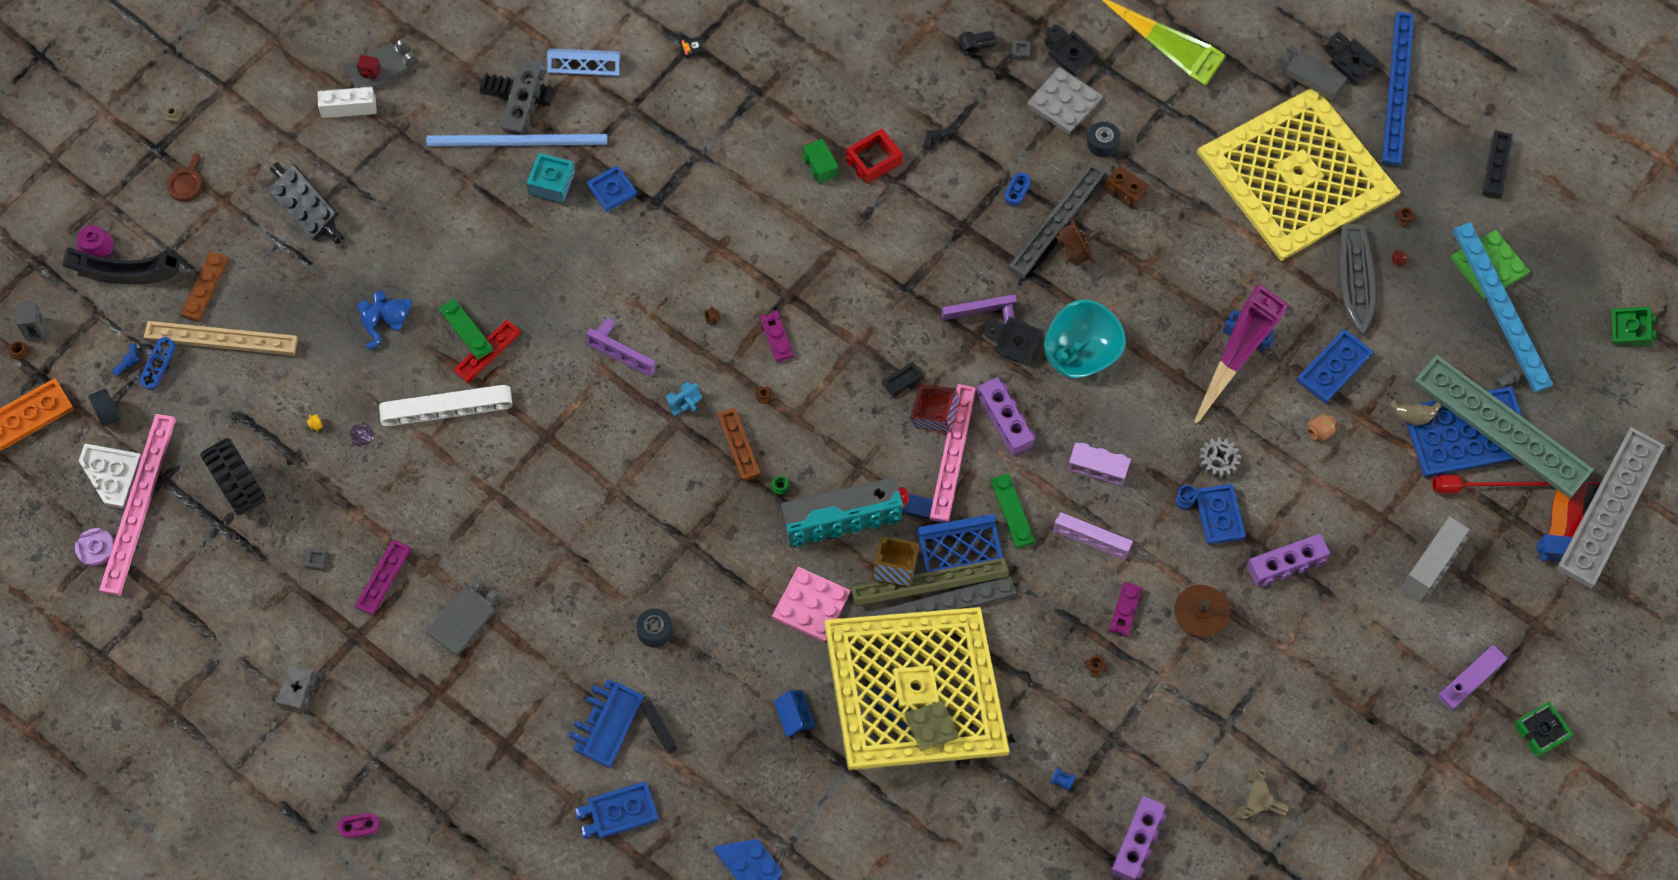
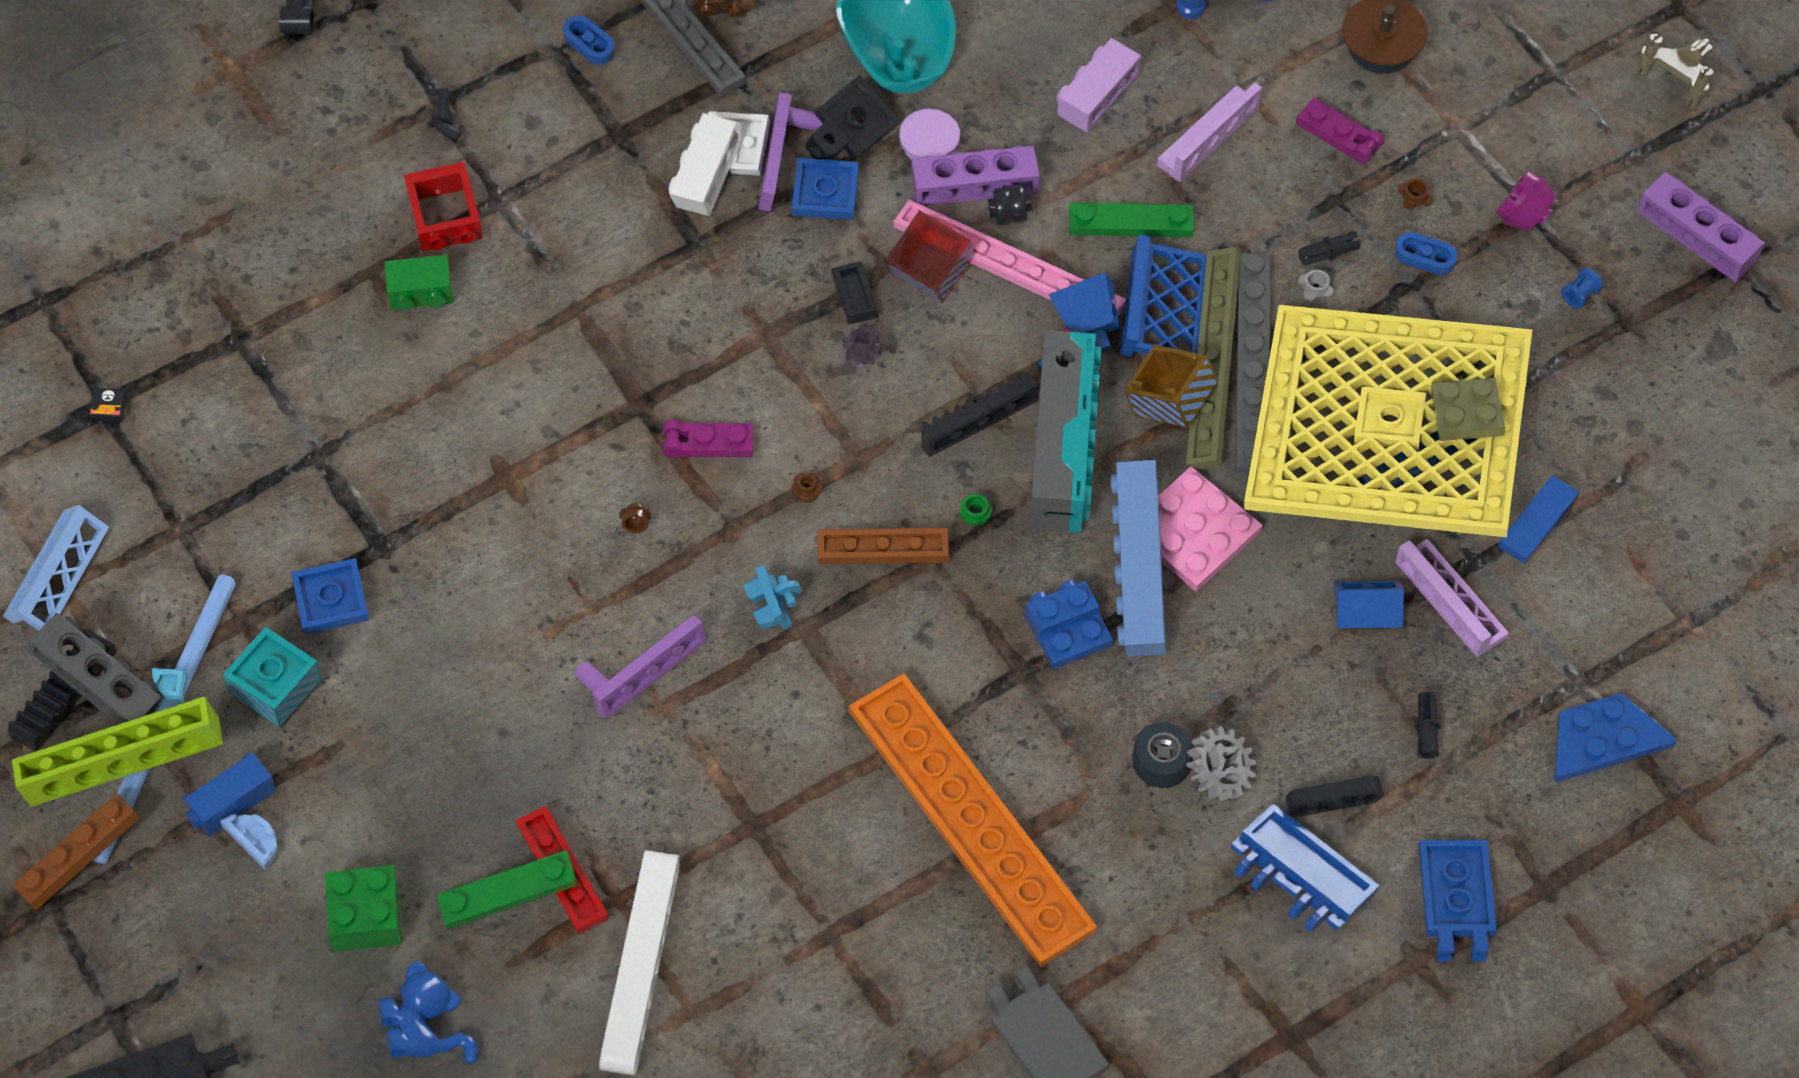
camera: 70 degrees left, 5 degrees down
none -> lime brick [12,696,223,807]
none -> dark orange plate [13,793,140,911]
none -> medium azure tile [152,668,187,705]
none -> blue brick [181,752,276,837]
none -> light blue plate [220,814,277,870]
none -> green brick [325,865,402,952]
none -> white brick [669,113,743,216]
none -> white plate [708,111,770,176]
none -> blue plate [792,158,859,220]
none -> clear purple gear [843,326,882,367]
none -> orange plate [849,673,1097,968]
none -> lavender tile [899,109,960,160]
none -> black gear [921,371,1039,458]
none -> black piece [988,185,1033,226]
none -> blue plate [1025,580,1113,669]
none -> blue torso [1049,272,1119,353]
none -> medium blue brick [1111,460,1166,657]
none -> light grey gear [1187,727,1256,801]
none -> black axle [1298,231,1360,266]
none -> light grey plate [1298,269,1334,301]
none -> blue plate [1395,232,1457,275]
none -> lavender fence [1395,539,1509,657]
none -> black axle [1414,692,1441,759]
none -> magenta cone [1495,170,1556,232]
none -> blue tile [1498,475,1579,564]

